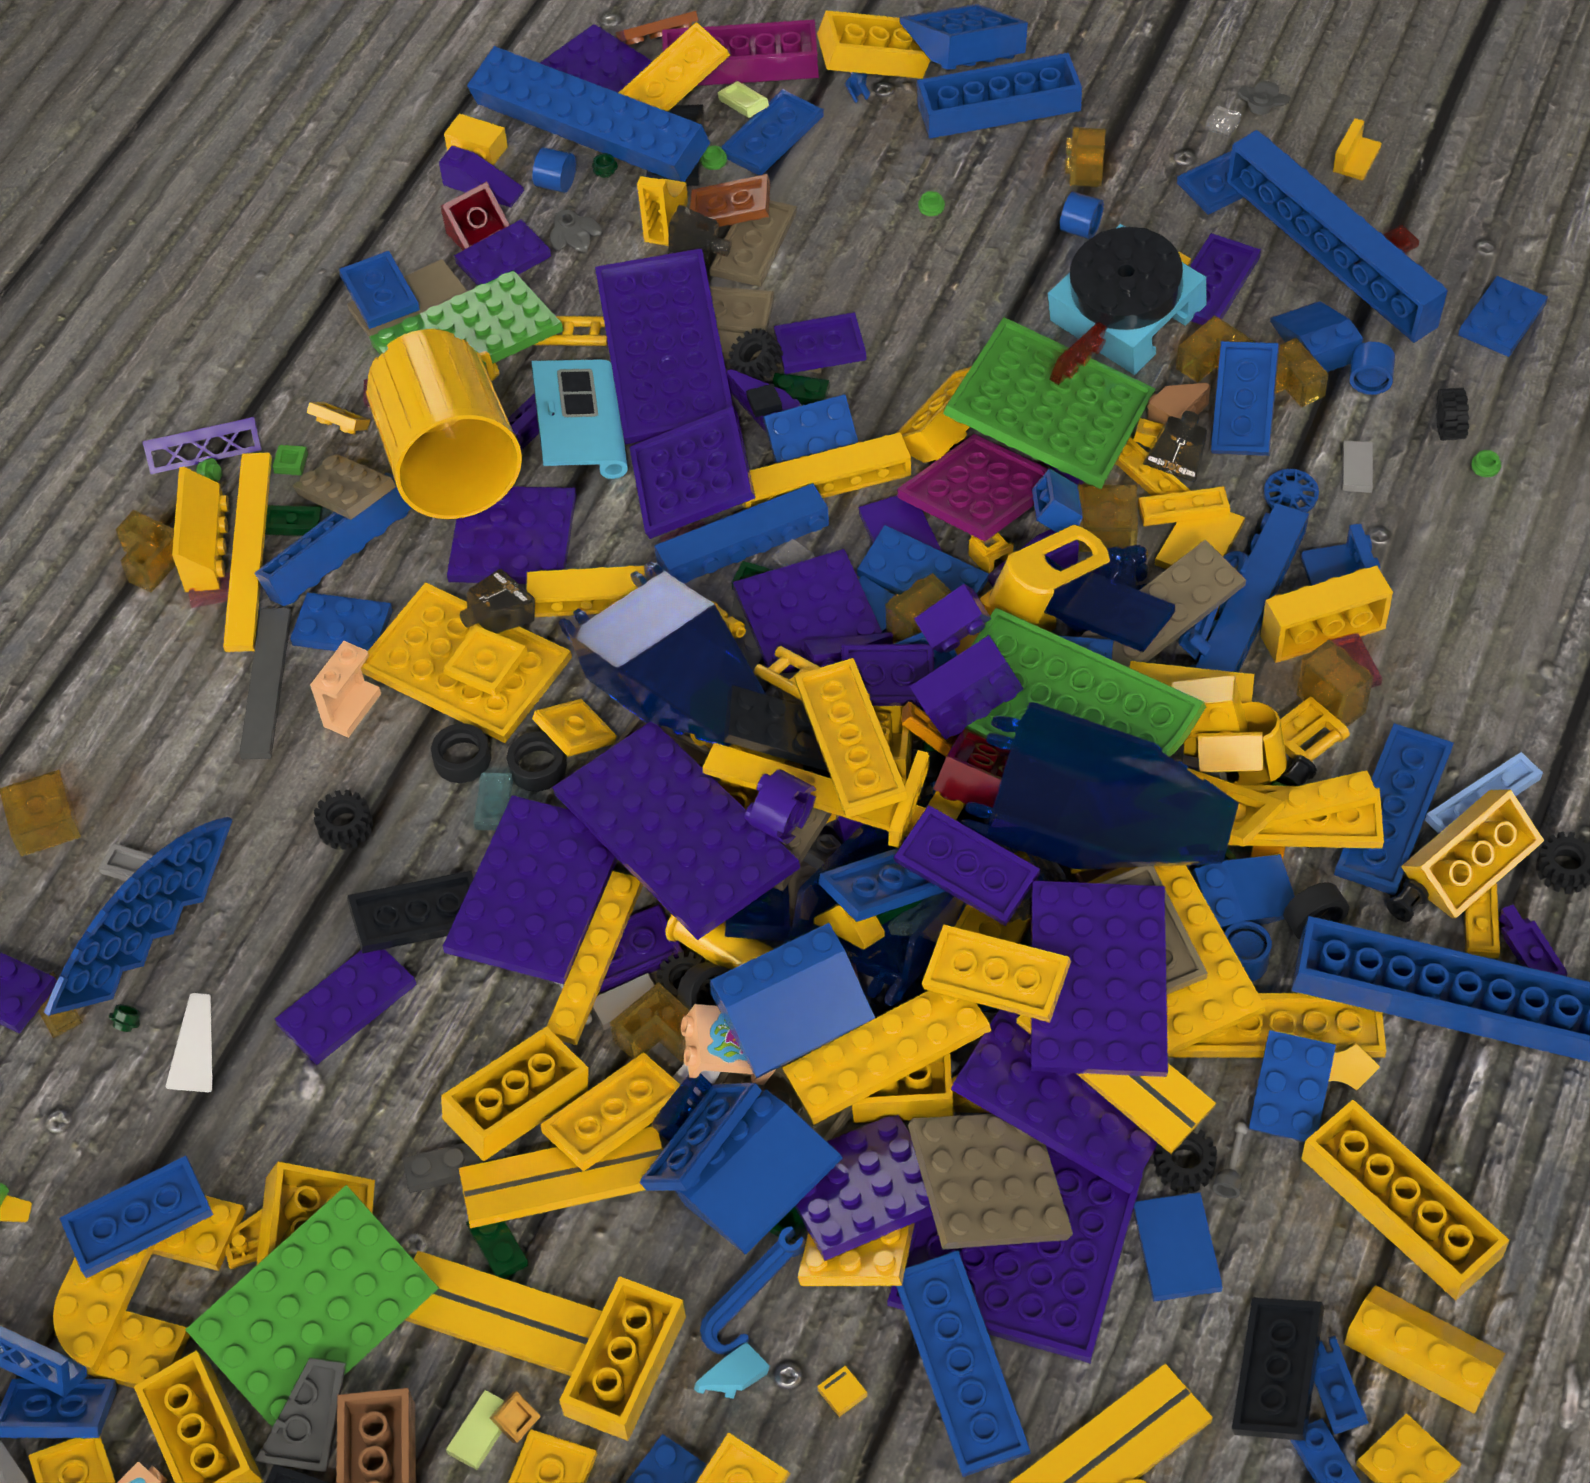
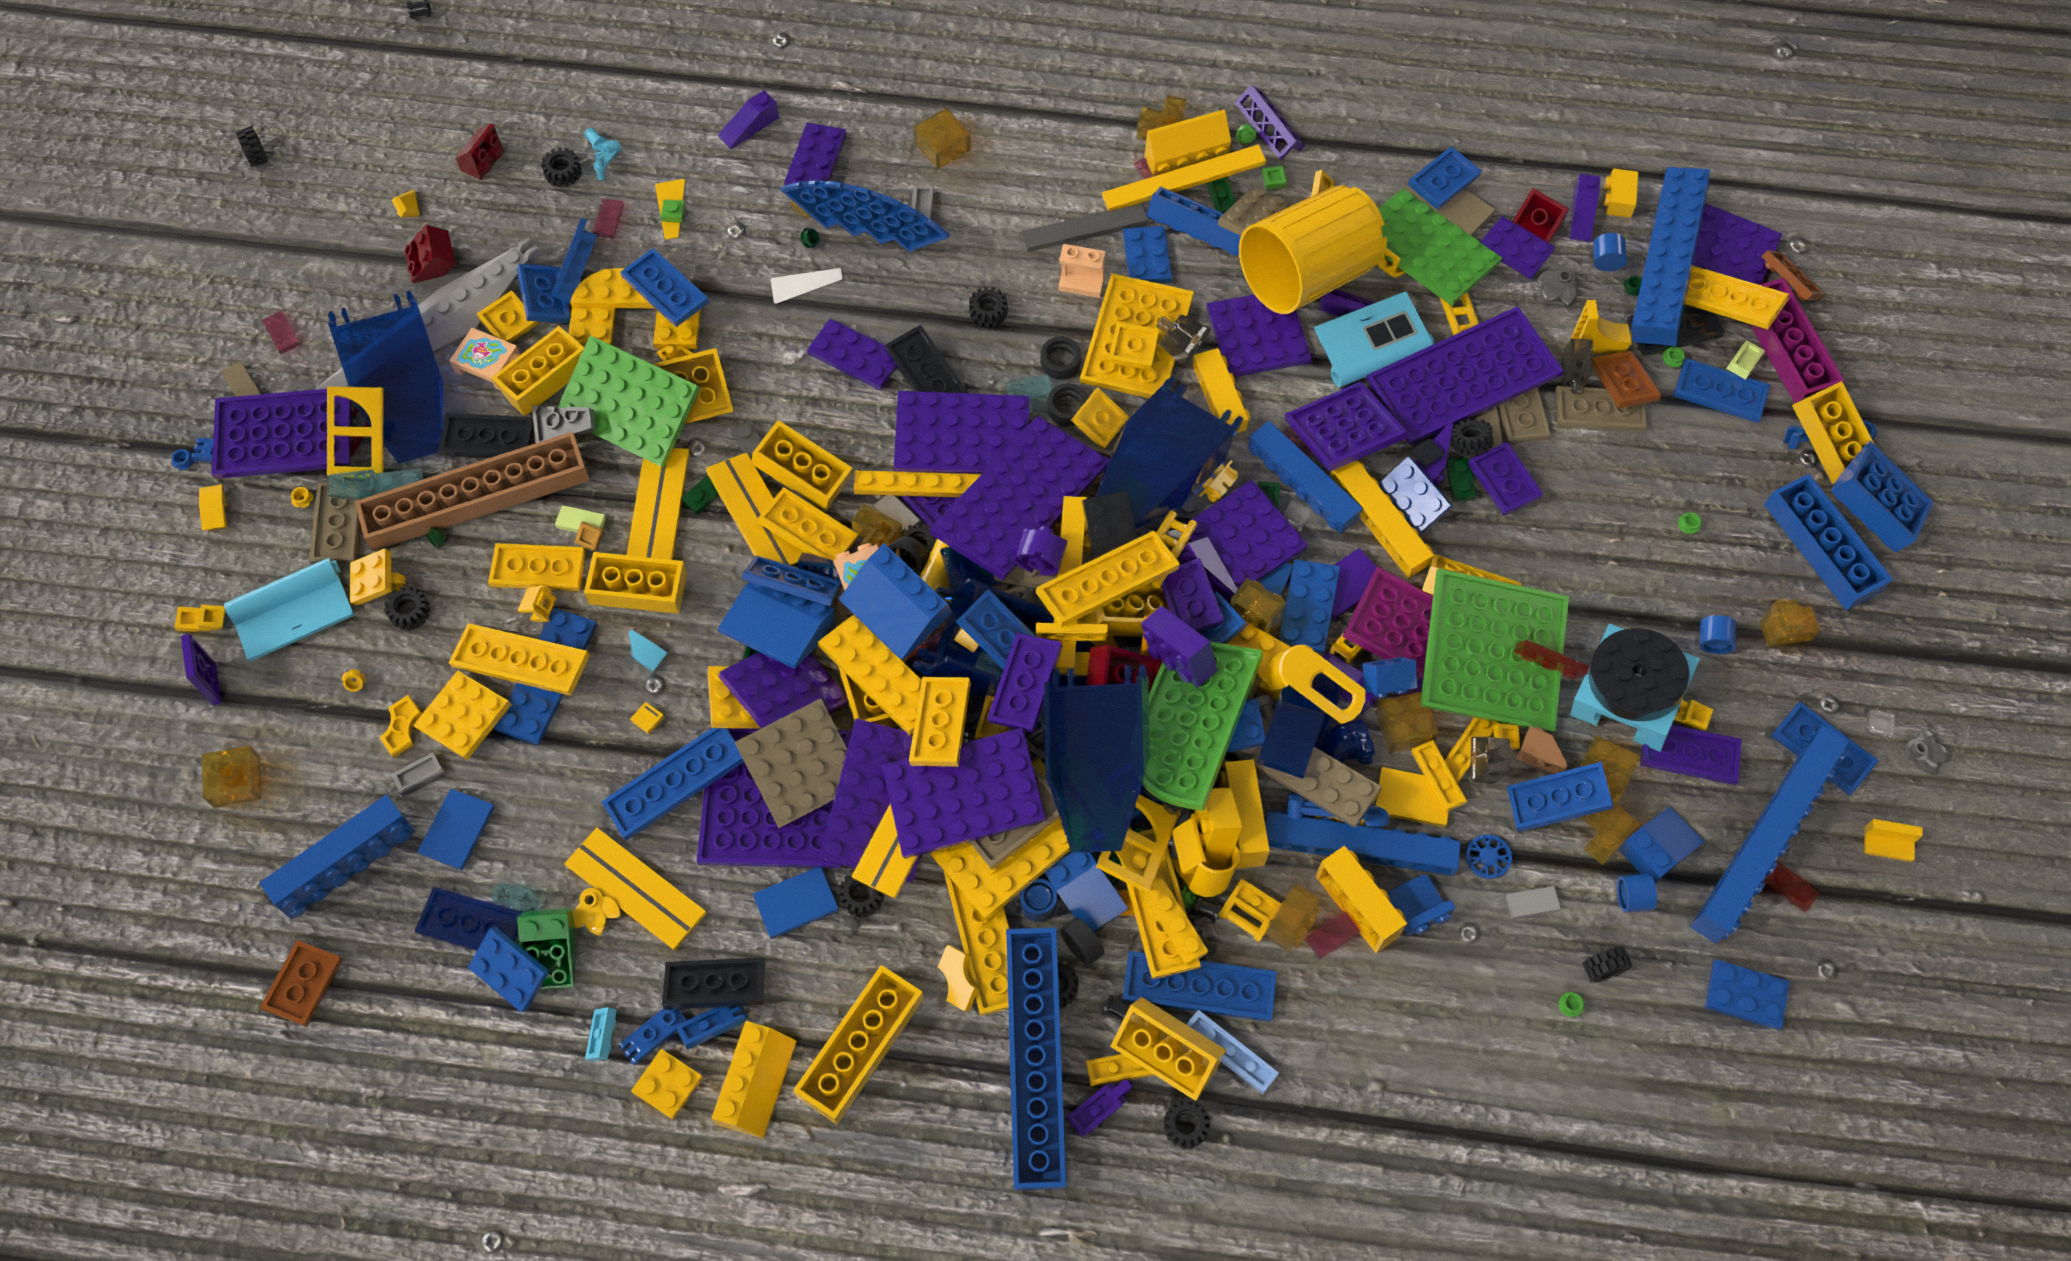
camera: 70 degrees right, 10 degrees up
blue piece [700,1226,806,1355] -> none
dark purple brick [914,584,991,653] -> none
blue plate [1248,1030,1336,1143] -> none

